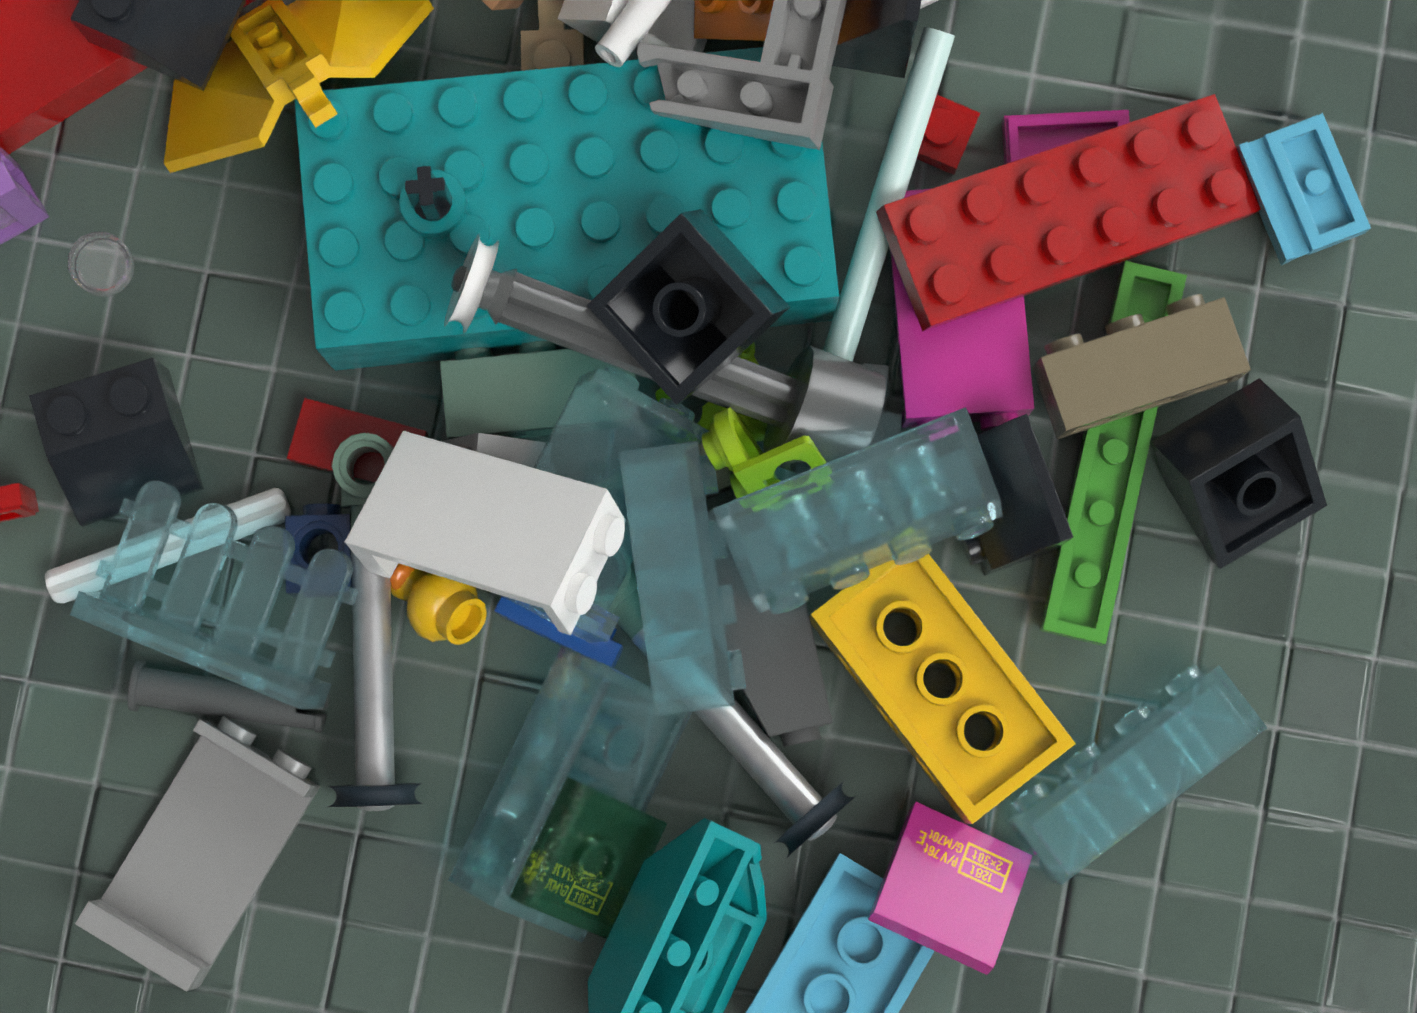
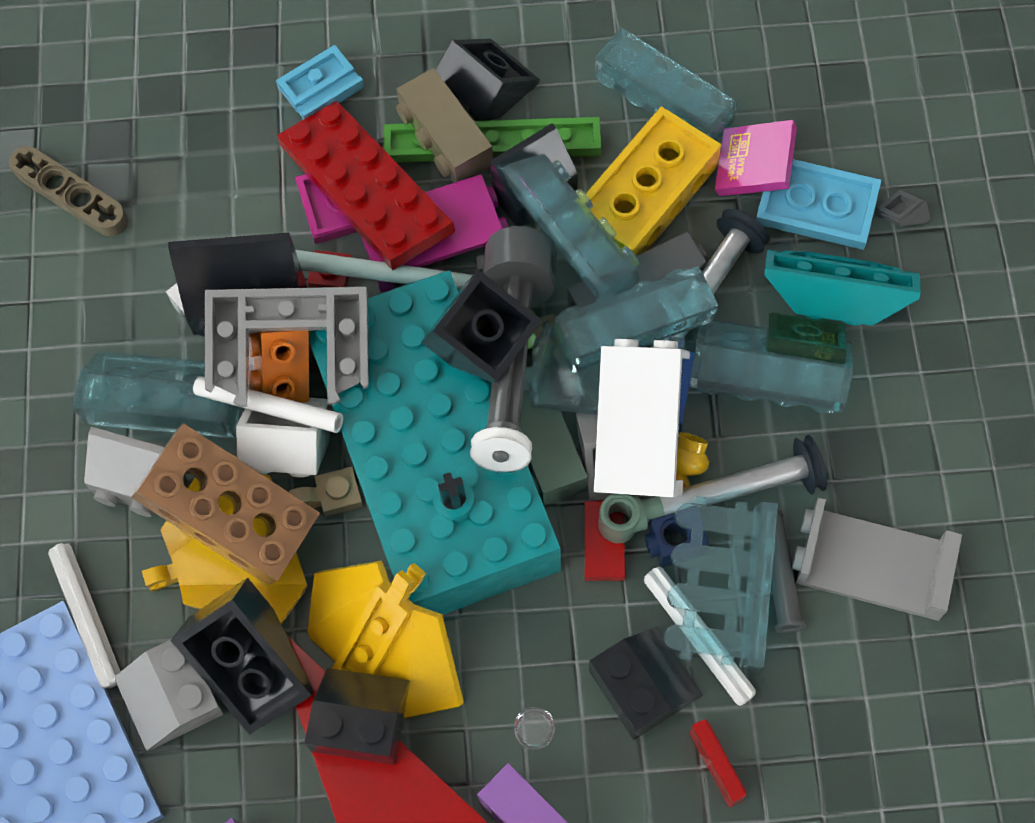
camera: 100 degrees left, 15 degrees down
lime bracket [701,407,834,514] -> none

